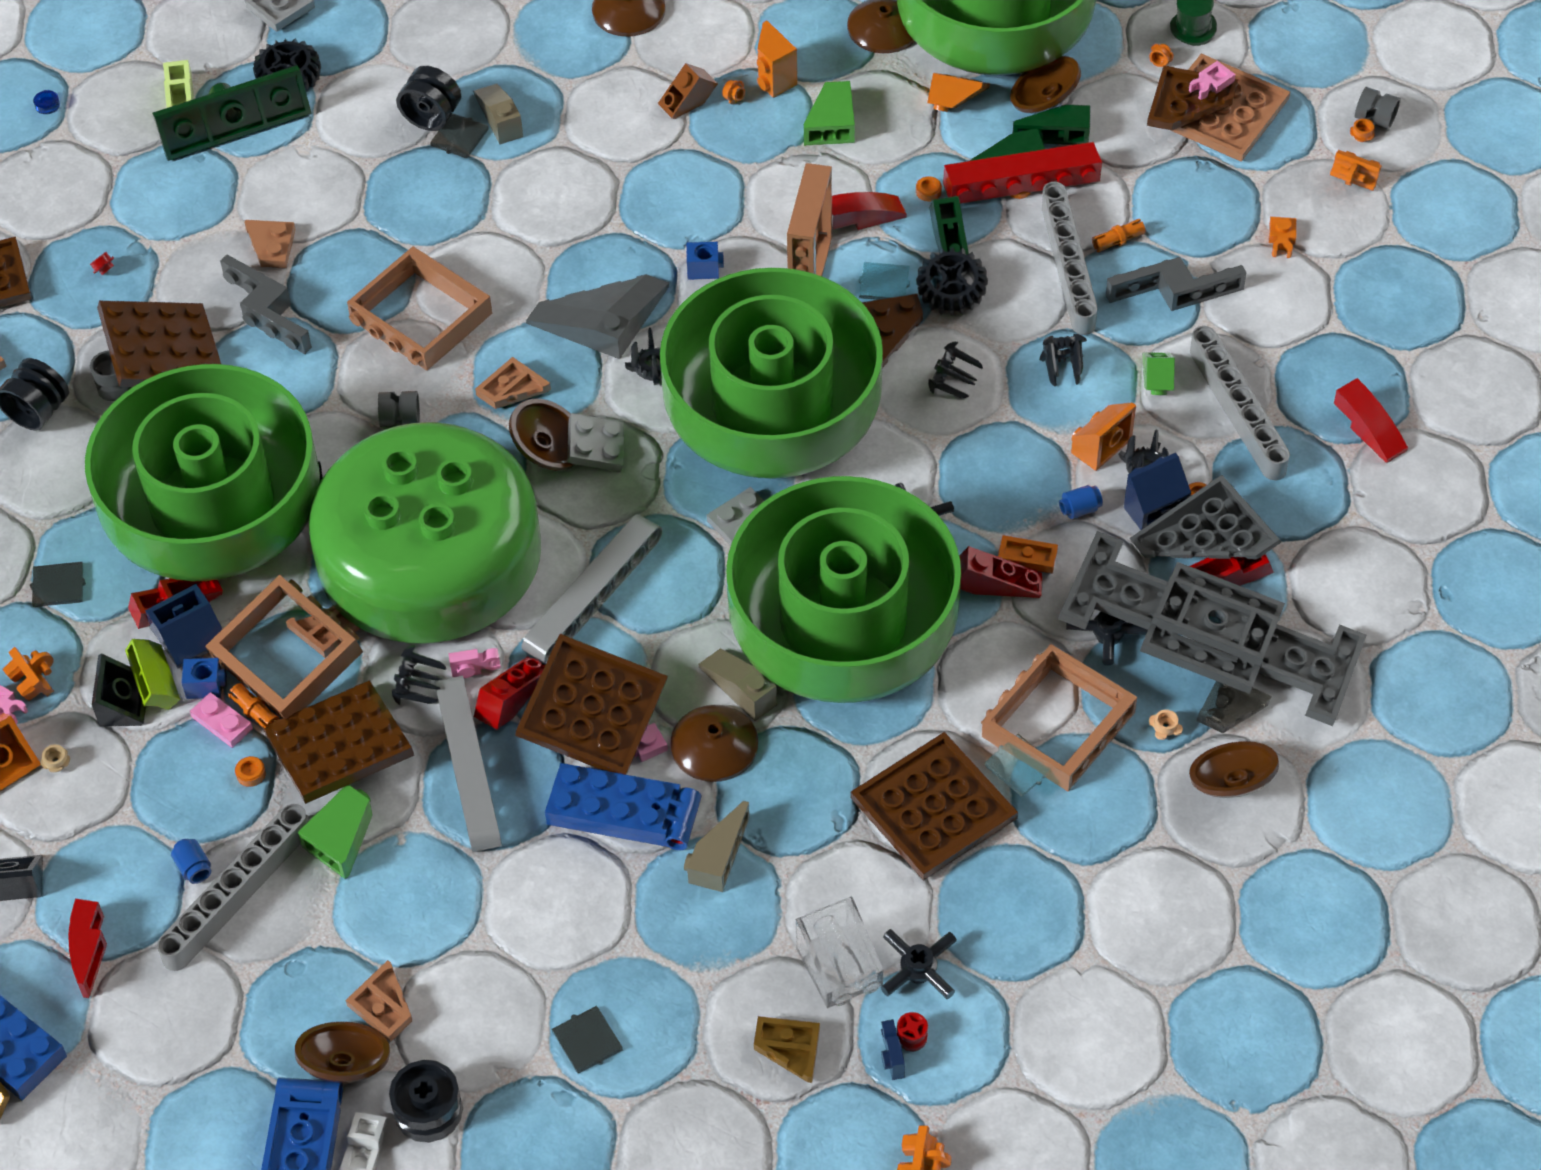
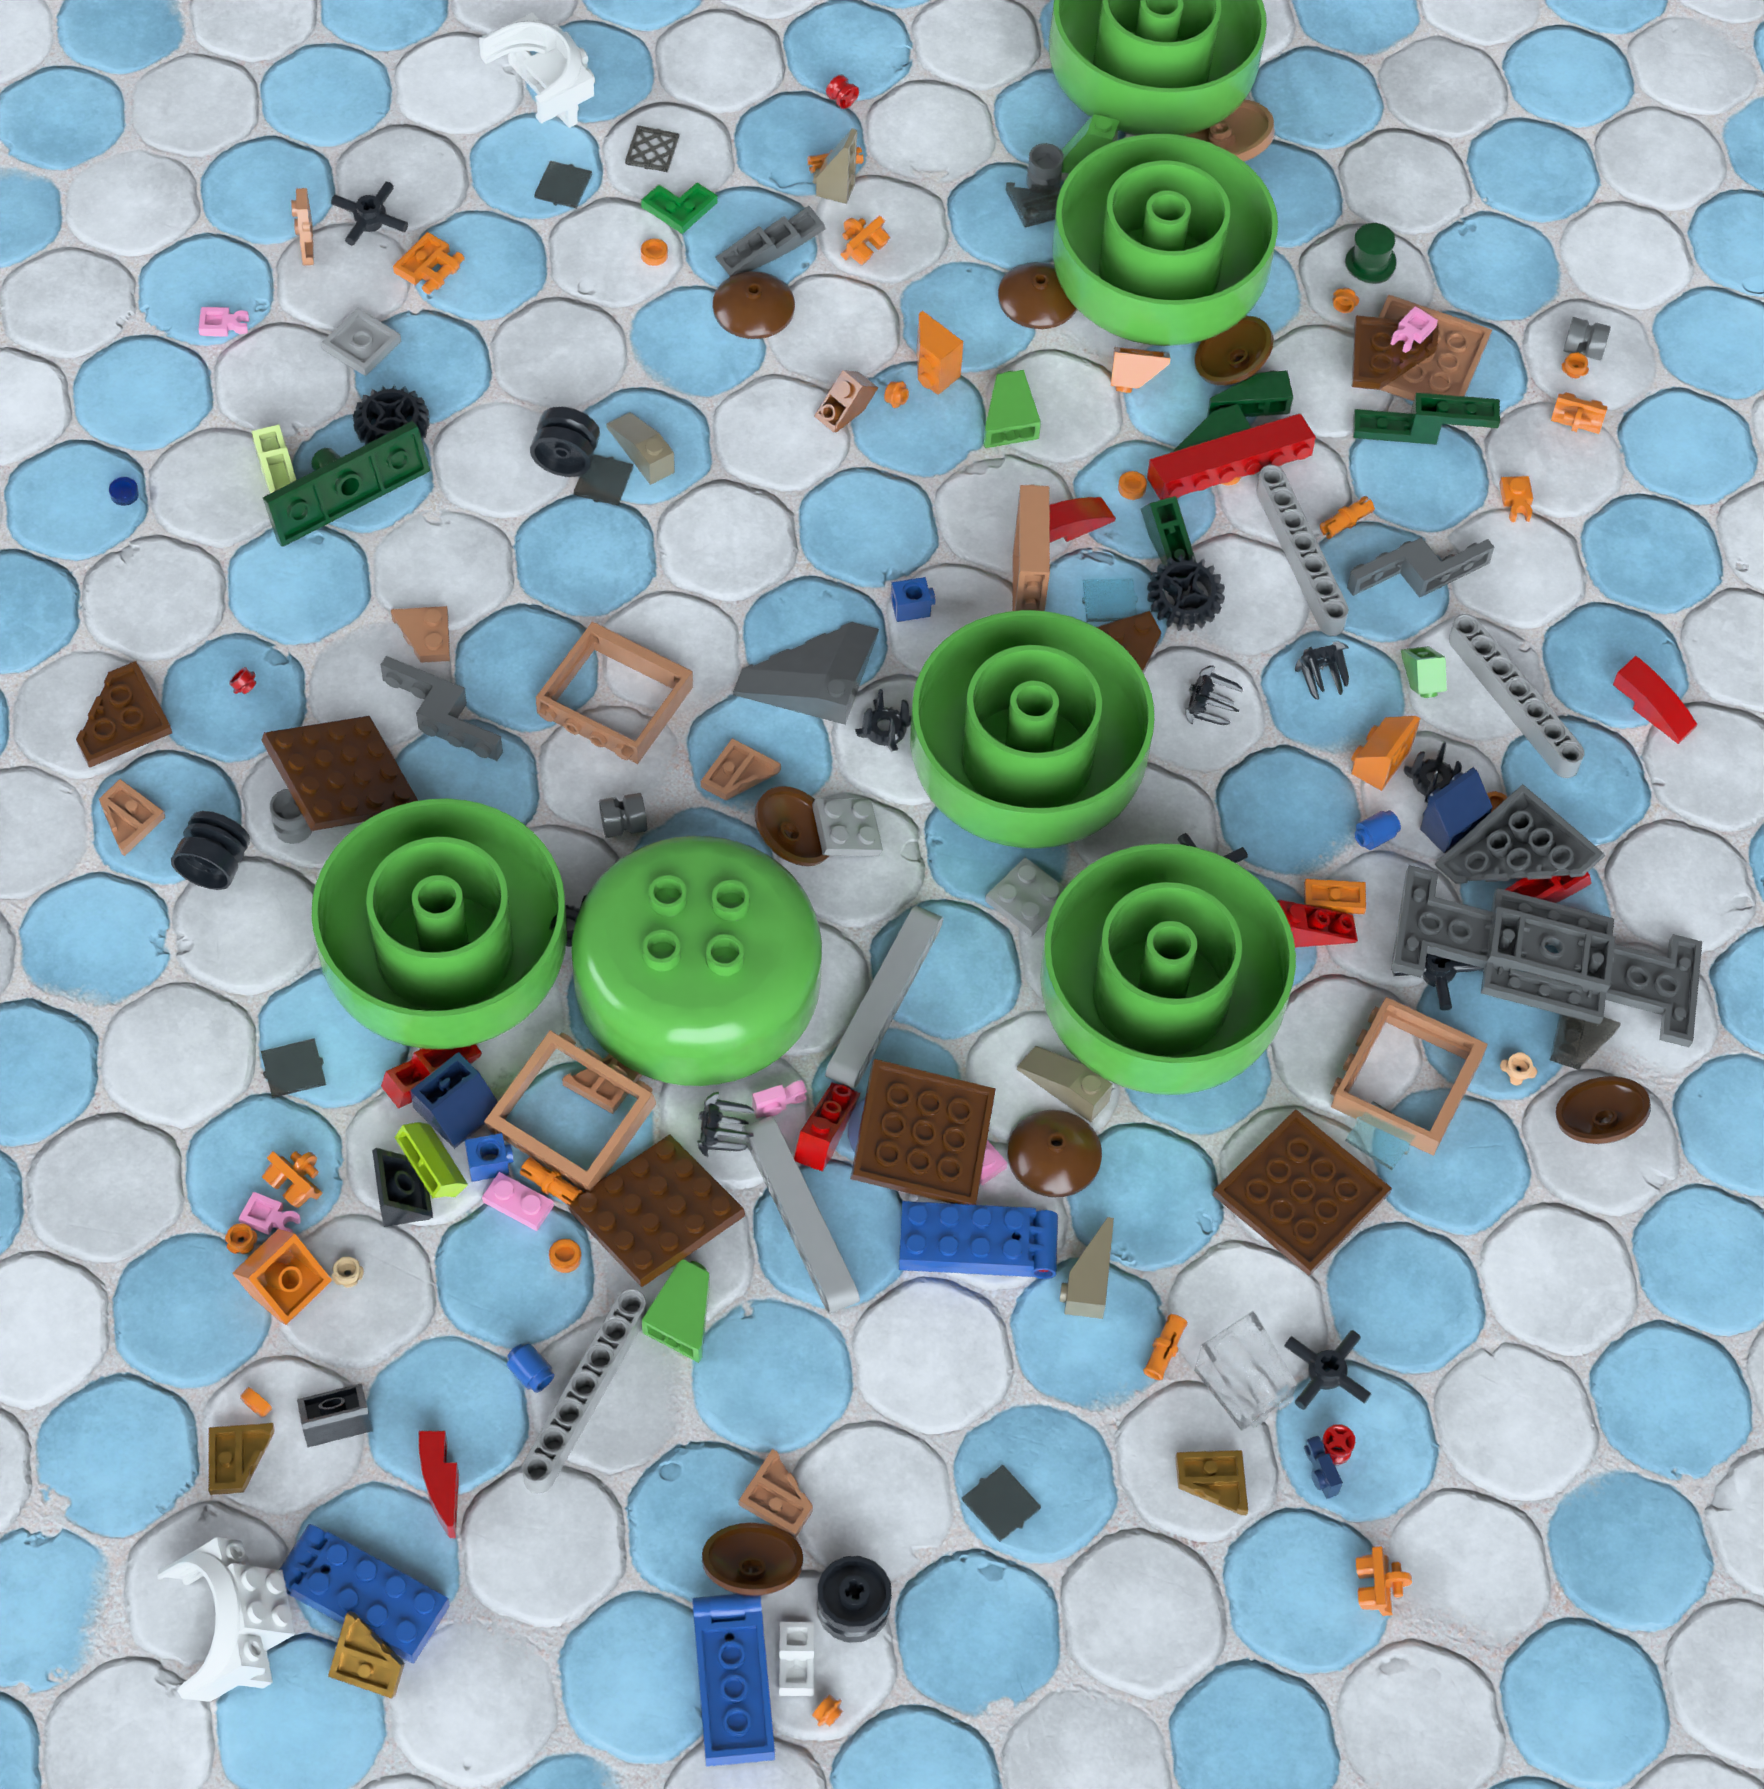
camera: 15 degrees left, 5 degrees up
none -> orange pin [1143,1314,1188,1380]
none -> dark green bracket [1353,393,1500,445]

